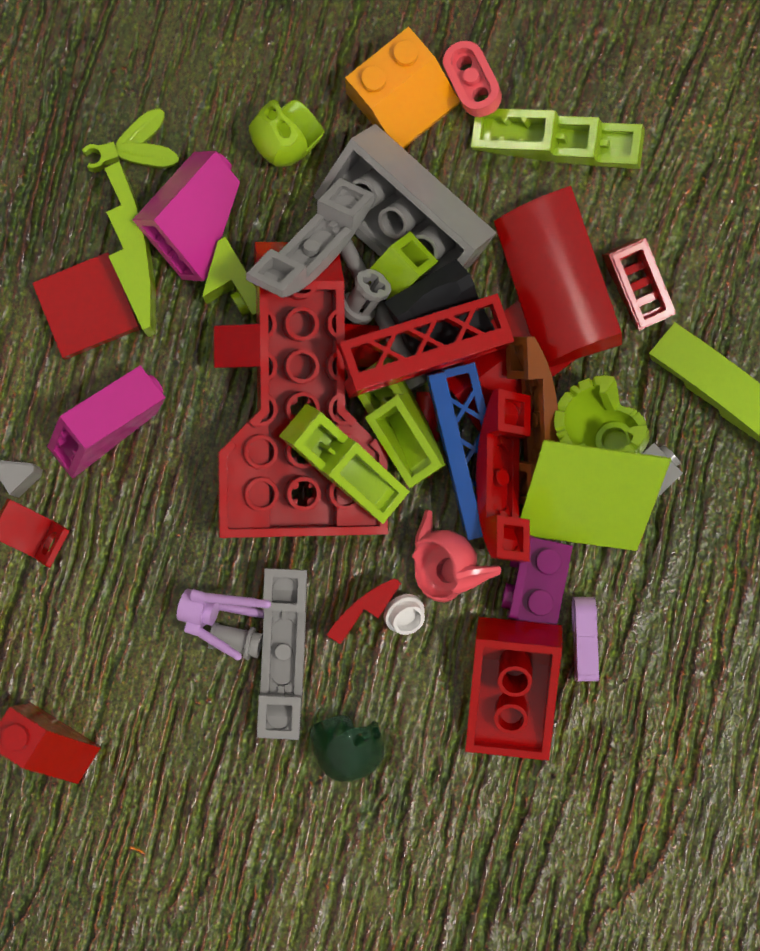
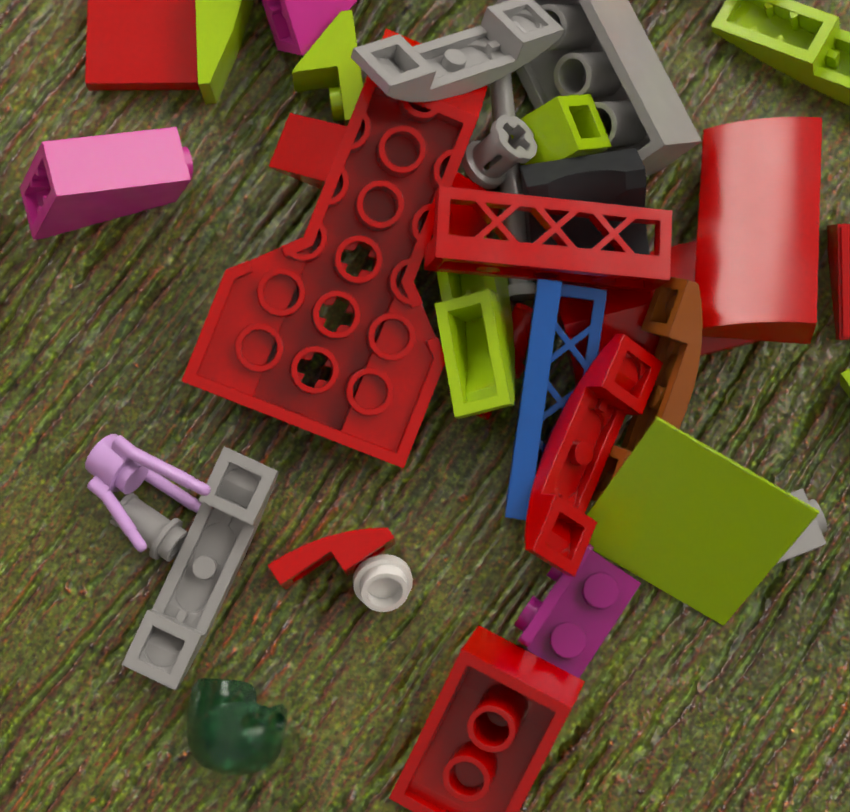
camera: 20 degrees right, 5 degrees down
lime slope [279,403,410,524] -> none
coral piece [412,509,501,603] -> none
lime hair [554,375,650,454] -> none
lavender piece [572,597,599,682] -> none

